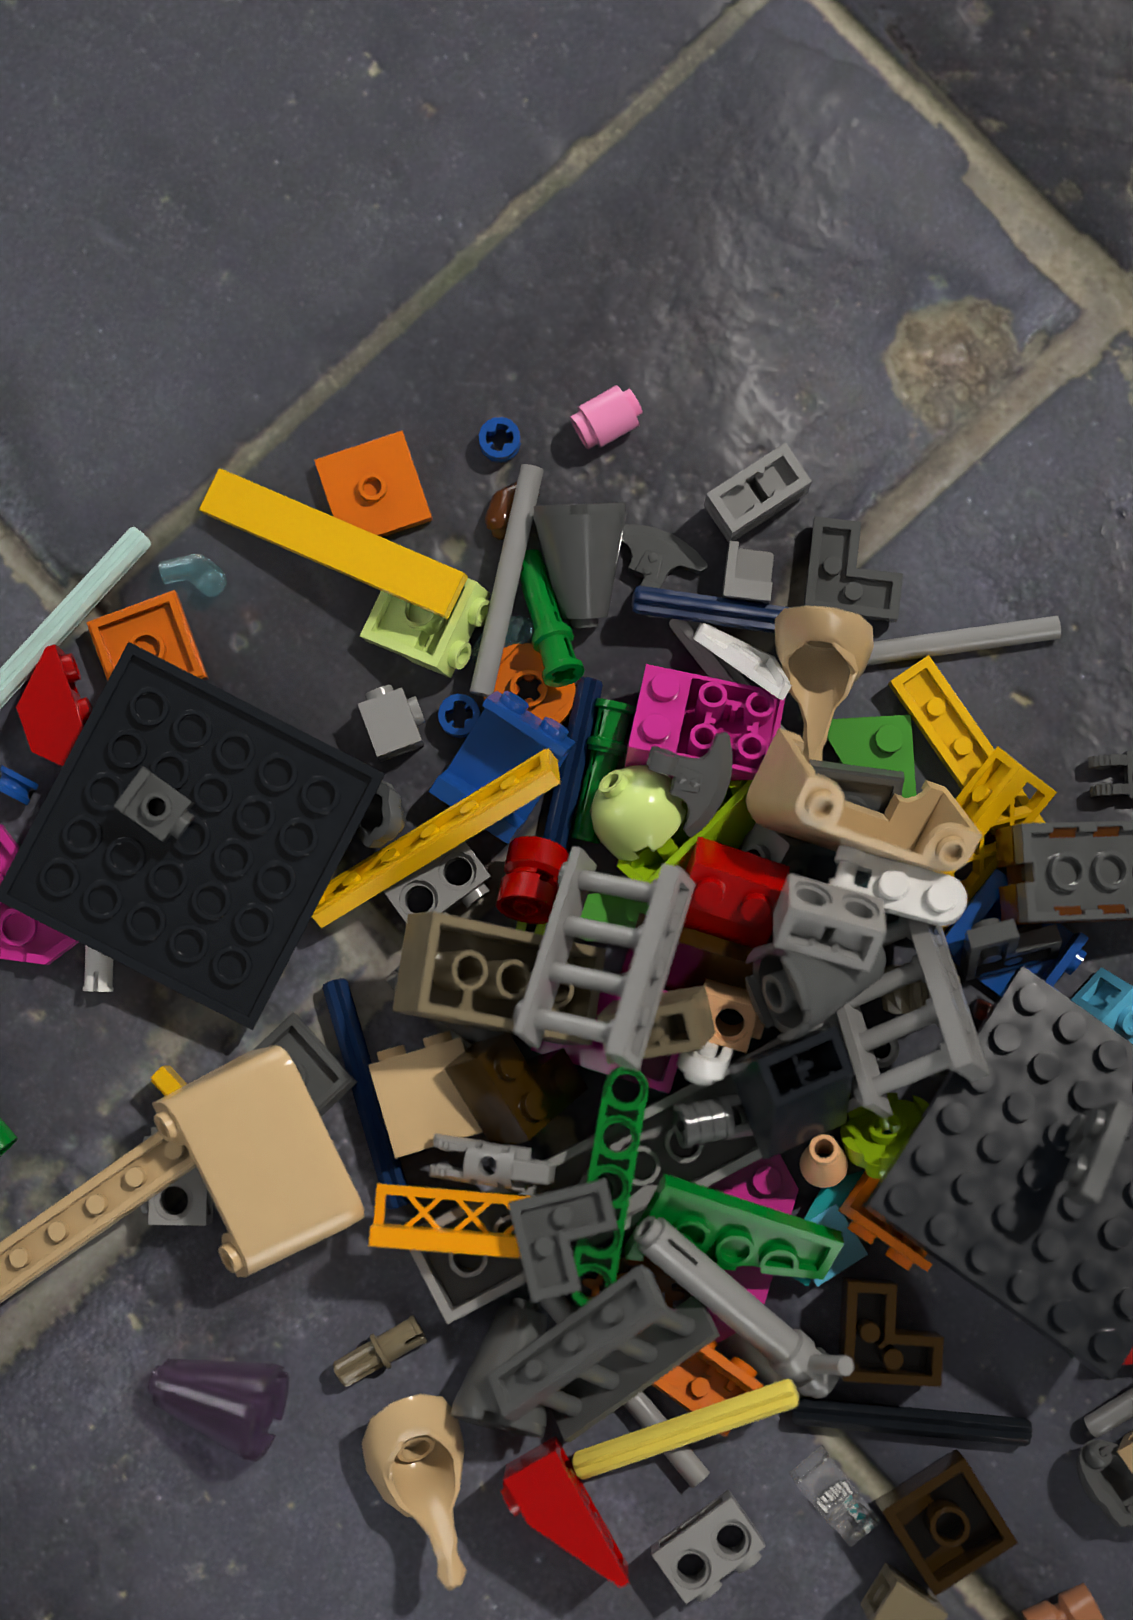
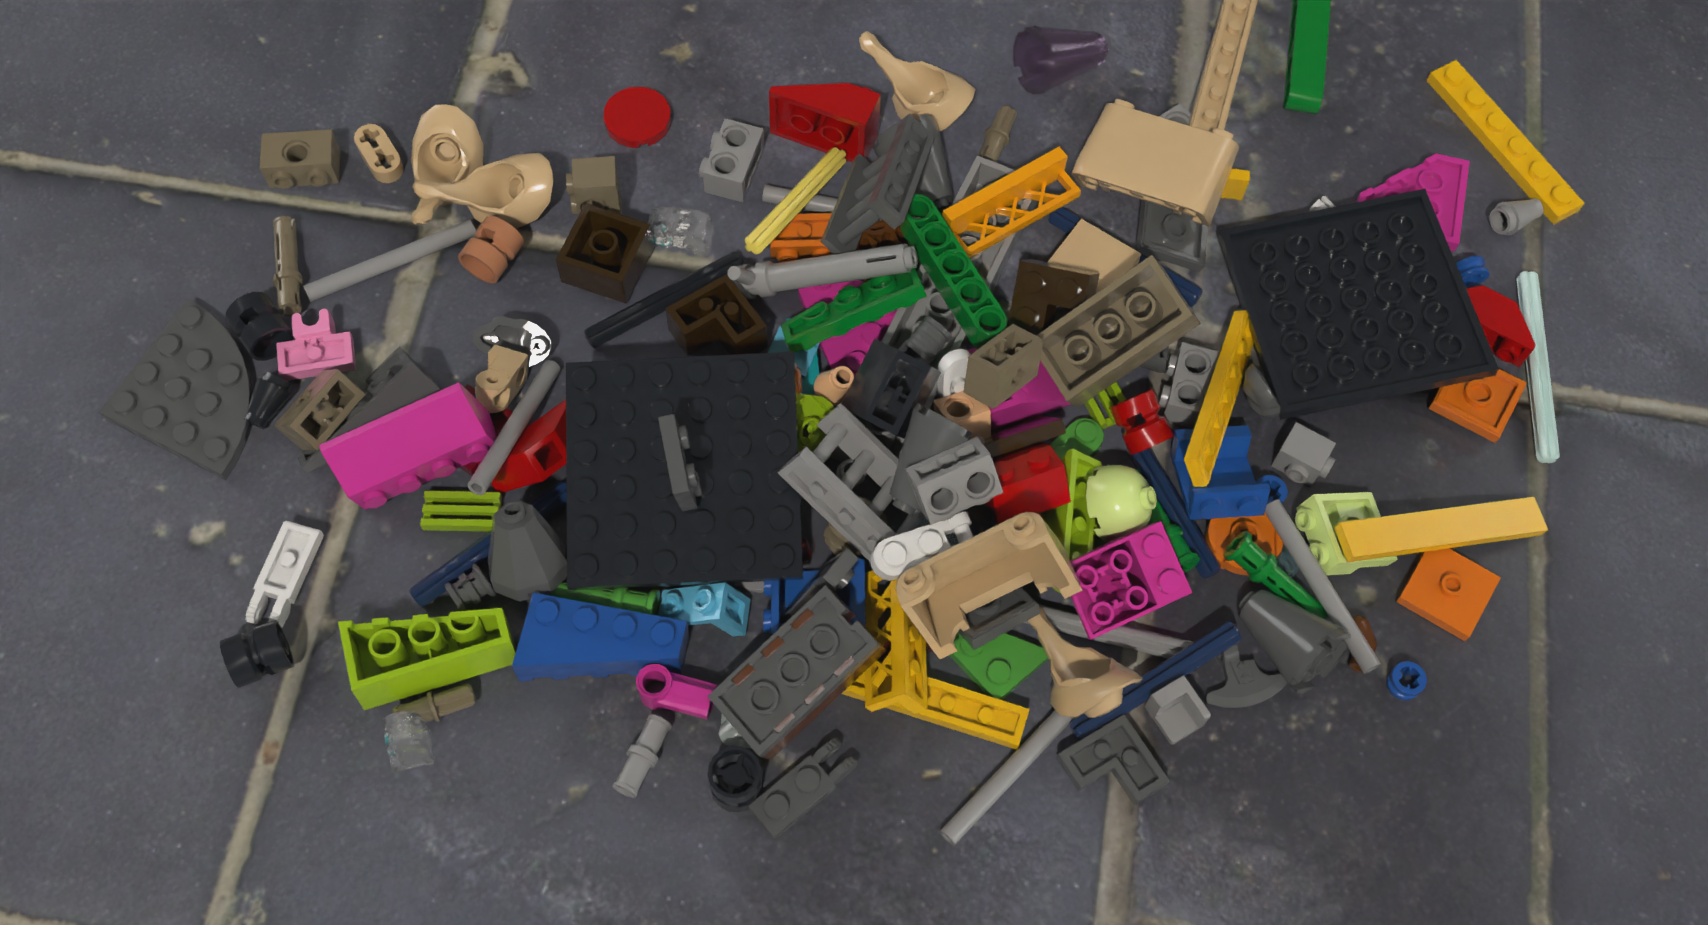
camera: 135 degrees right, 20 degrees down
dark grey brick [114,767,195,842] -> none
clear light blue arm [159,554,227,597] -> none
light grey hinge [429,1133,556,1192] -> none
dark grey plate [508,1178,618,1302] -> none
light grey fence [513,846,695,1071] -> none
bright pink brick [570,385,643,449] -> none
dark grey piece [646,732,733,837] -> none
white tile [693,623,791,700] -> none
light grey brick [704,443,812,543] -> none

